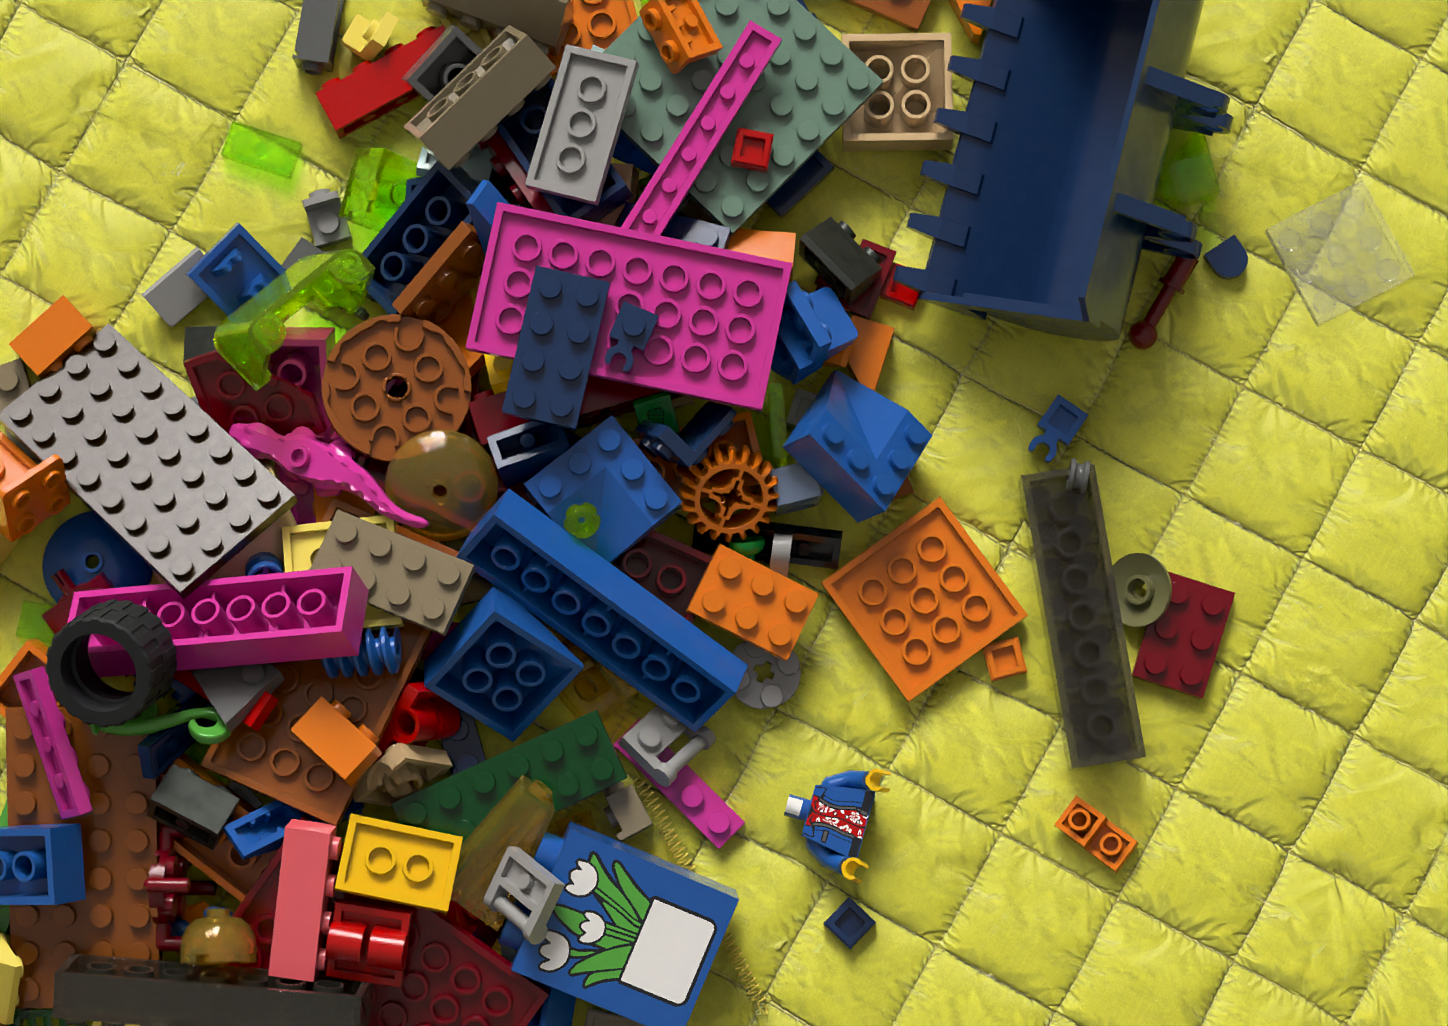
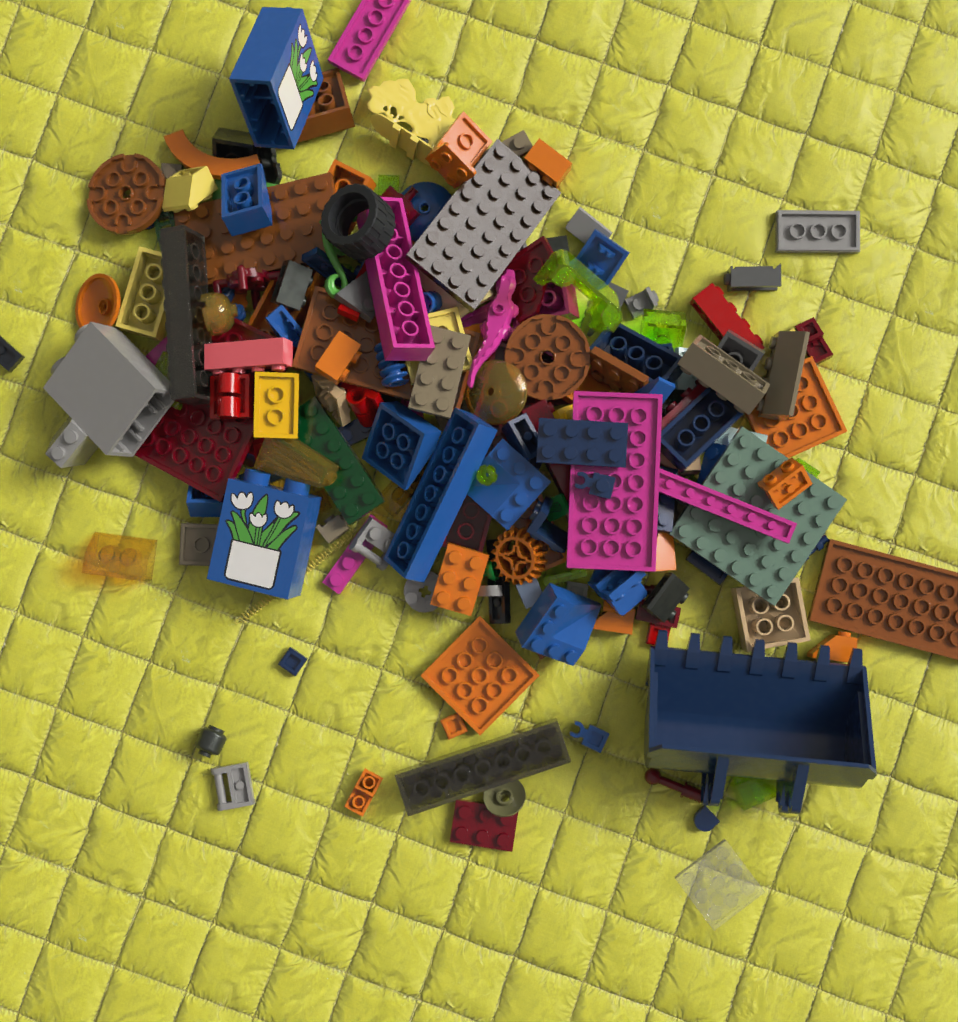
camera: 85 degrees right, 5 degrees up
dark pink plate [13,666,93,819] -> none
clear neon green plate [221,121,303,179] -> none
light yellow bracket [340,11,399,61] -> none
light grey plate [484,846,565,945] -> none
light grey plate [525,44,639,206] -> none
red tile [730,127,774,173] -> none
torso [784,769,891,884] -> none
dark grey bush [1066,458,1090,494] -> none

